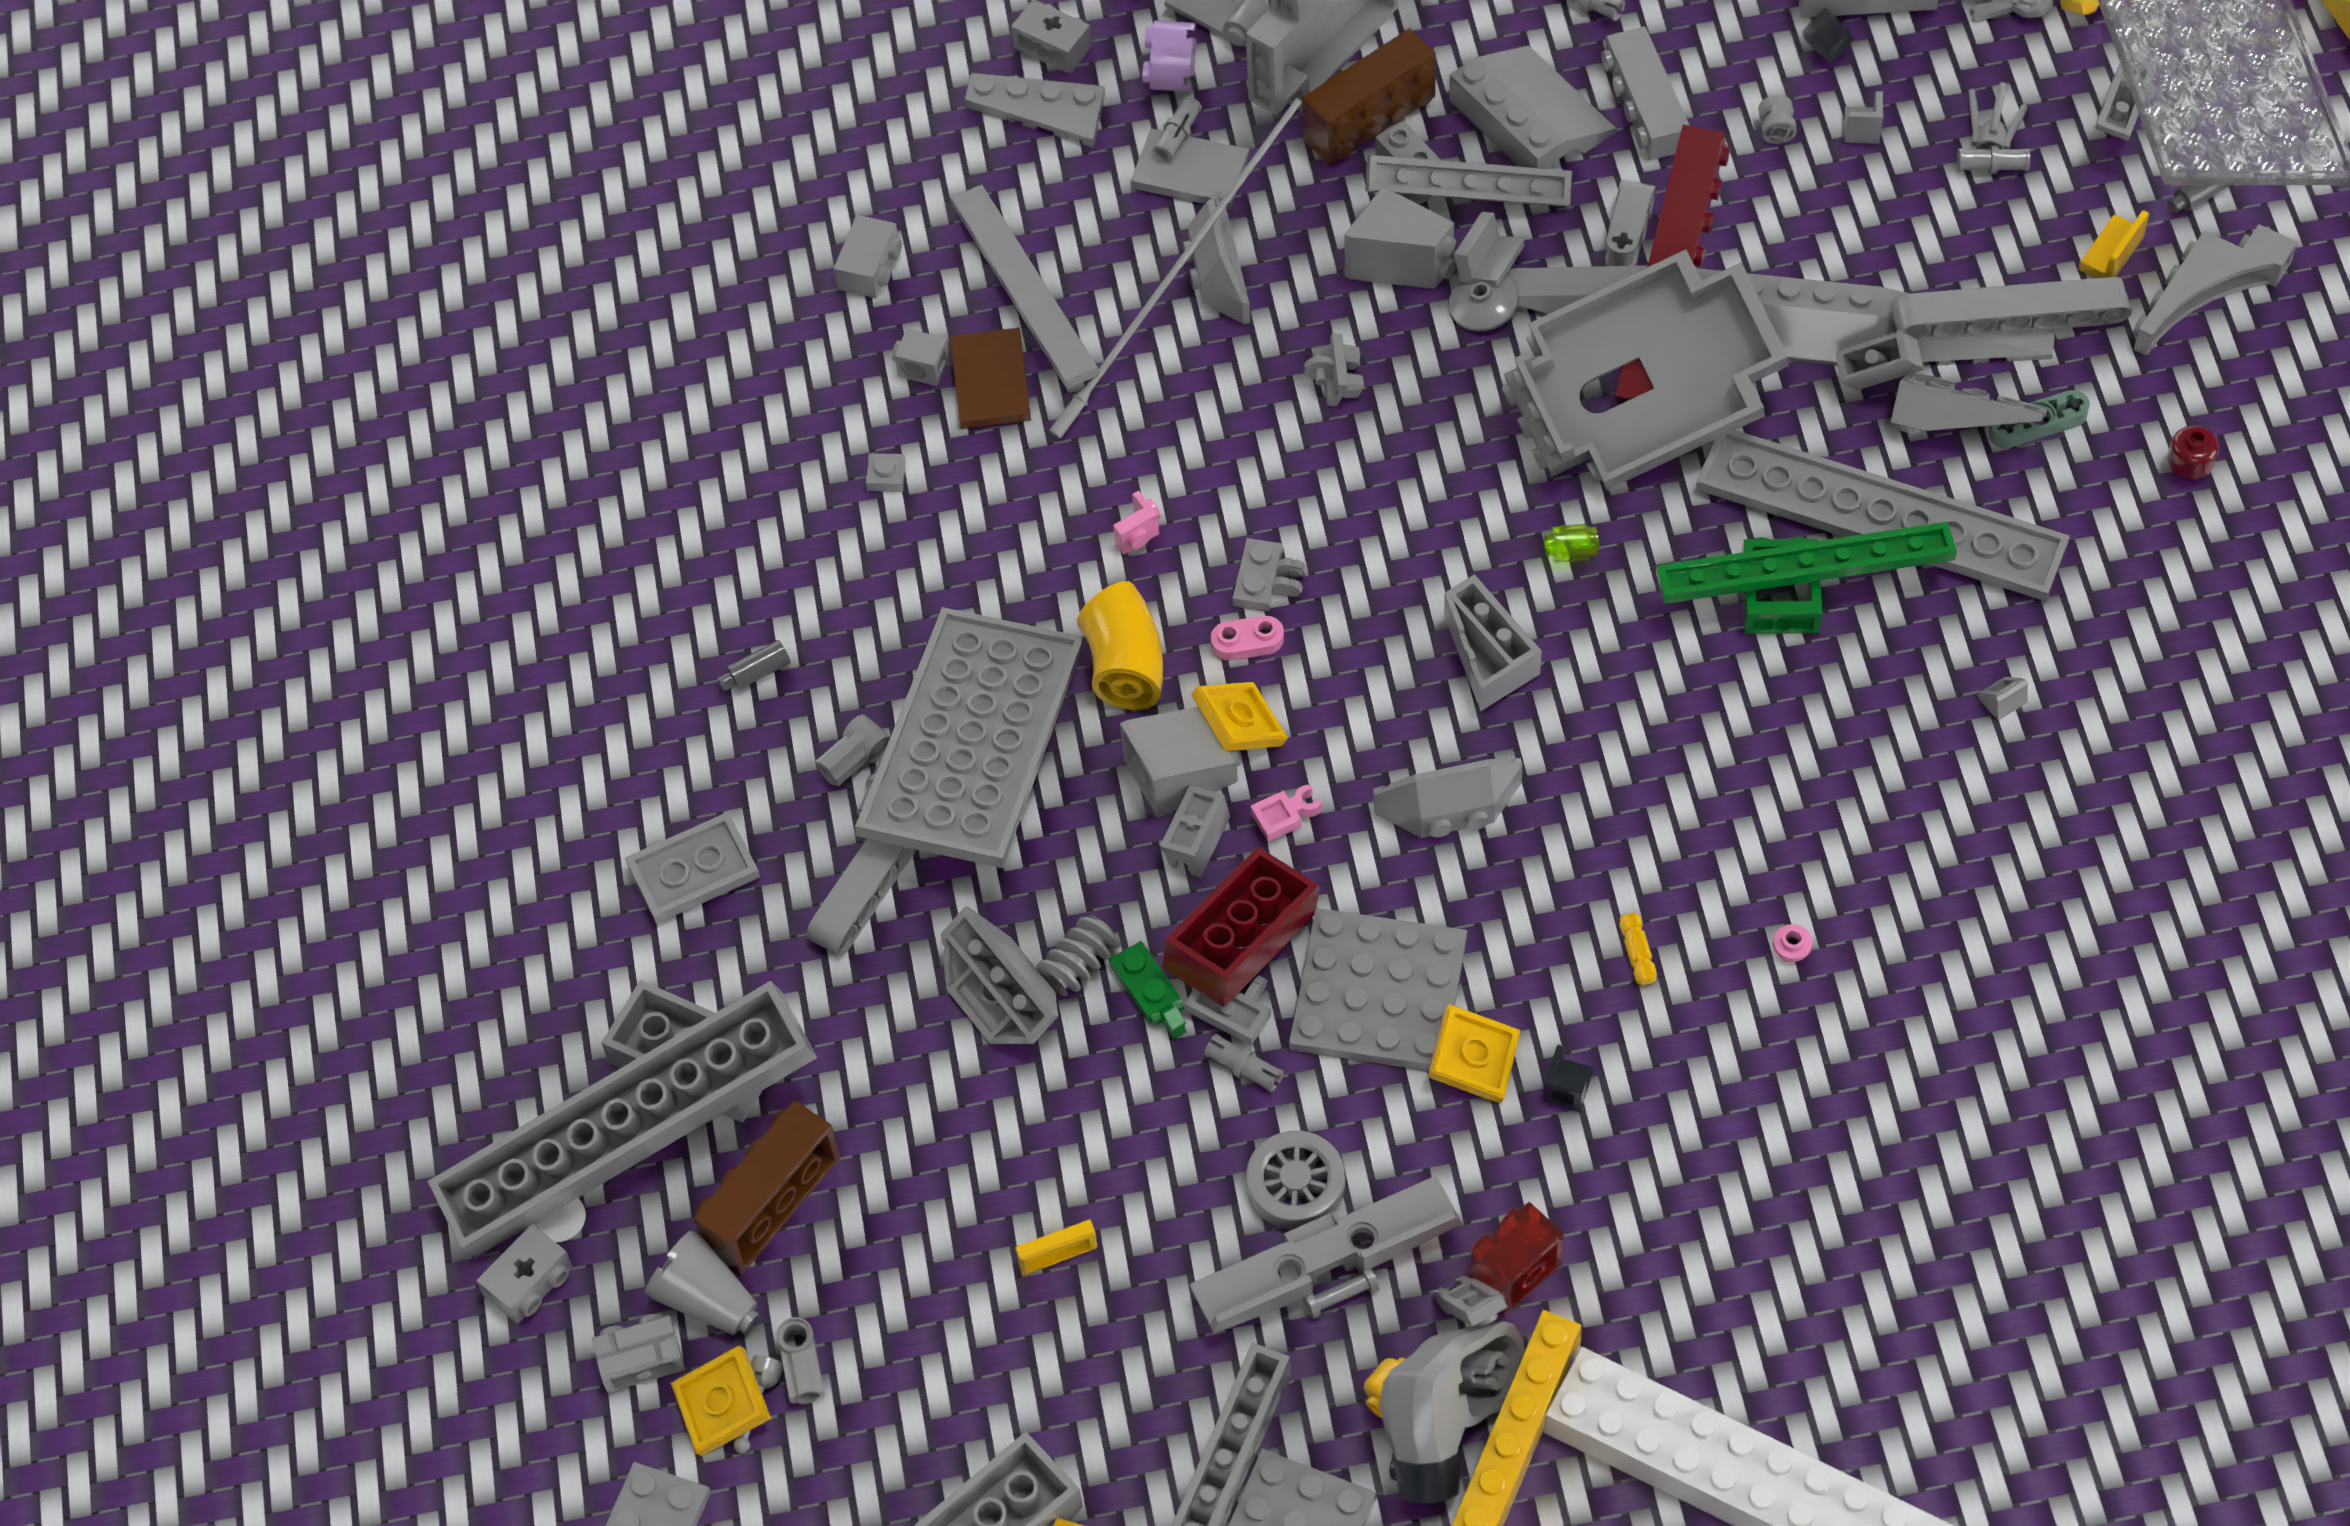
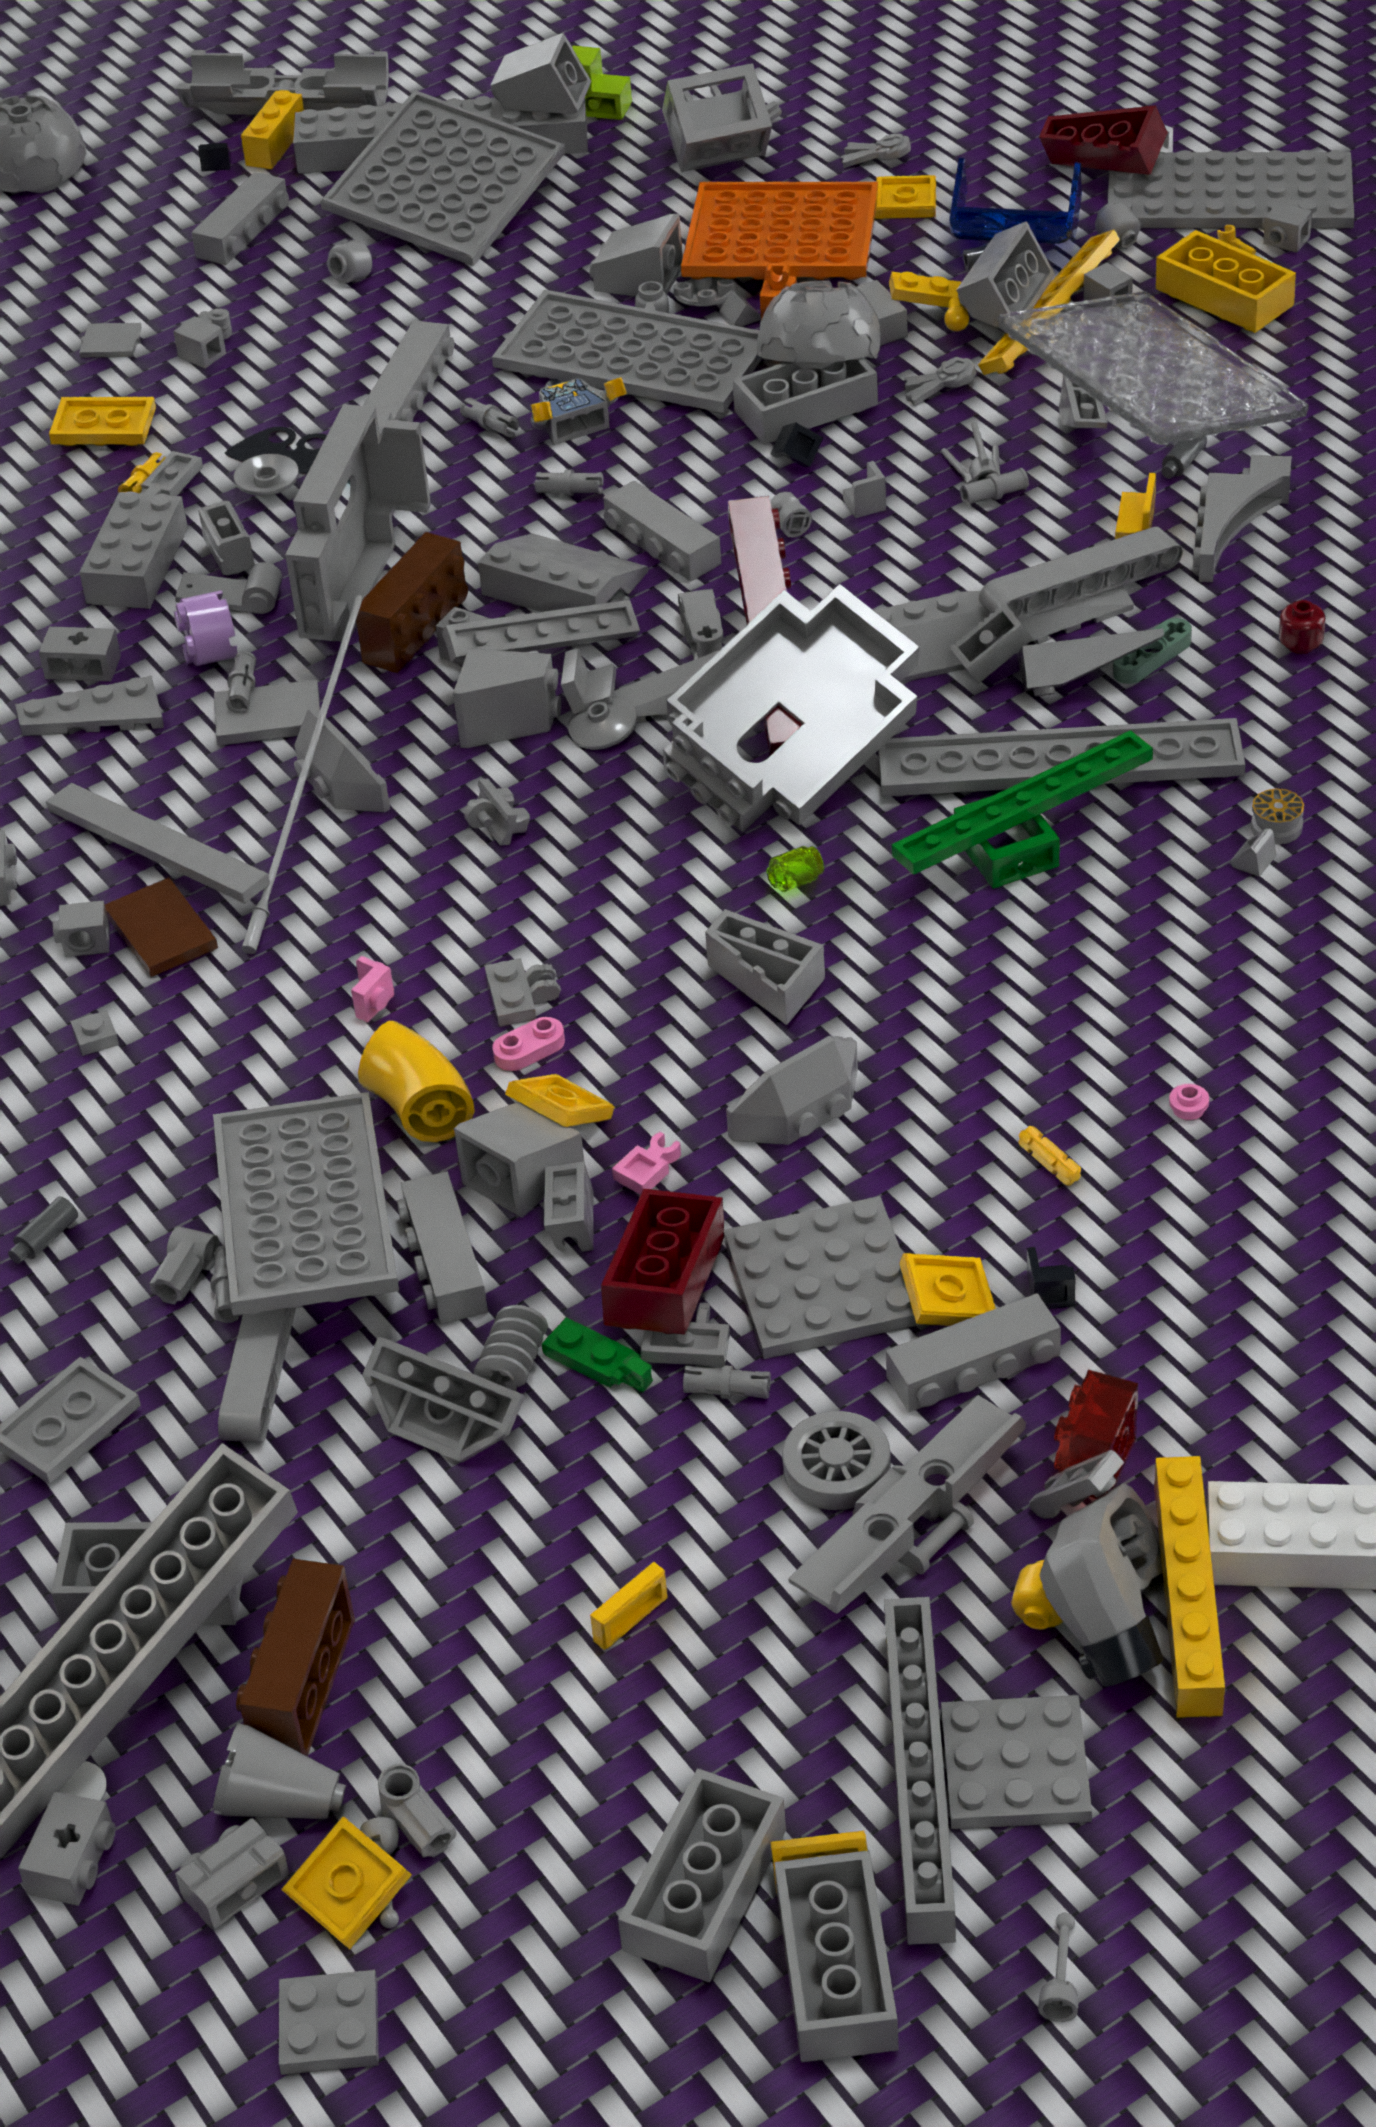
camera: 25 degrees left, 15 degrees down
none -> light grey brick [396,1171,488,1324]
none -> light grey brick [886,1293,1061,1412]
none -> light grey wheel [1251,788,1304,845]

